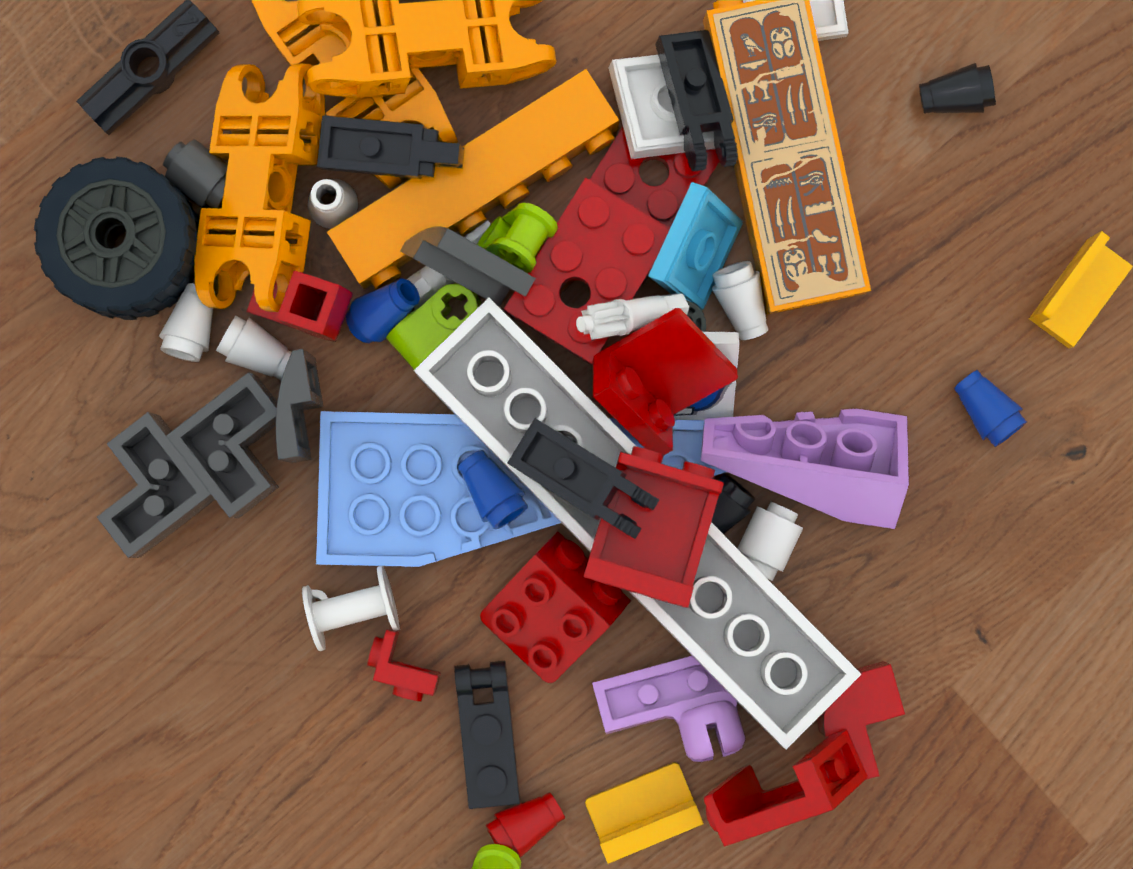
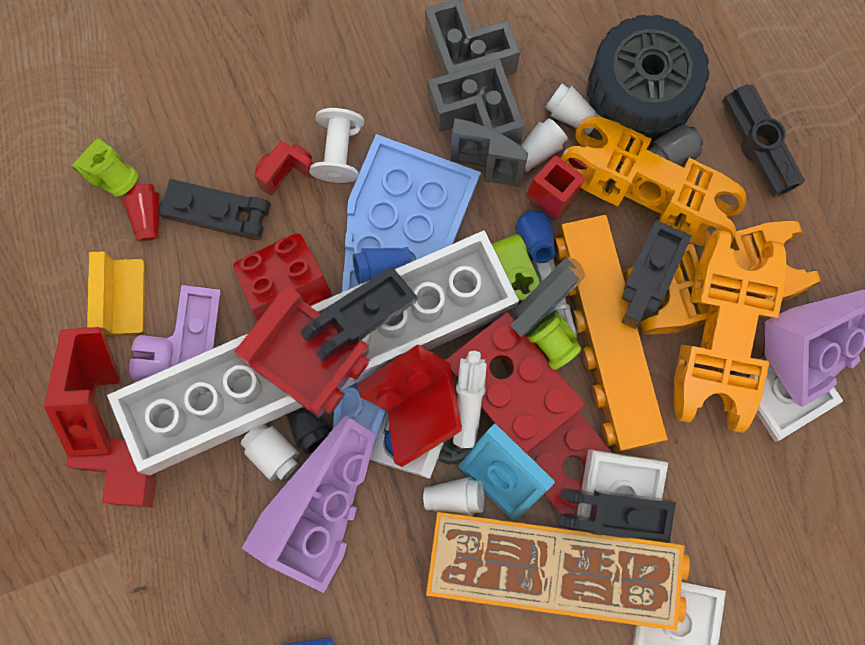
camera: 110 degrees right, 10 degrees down
white cone [308,179,358,229] -> none

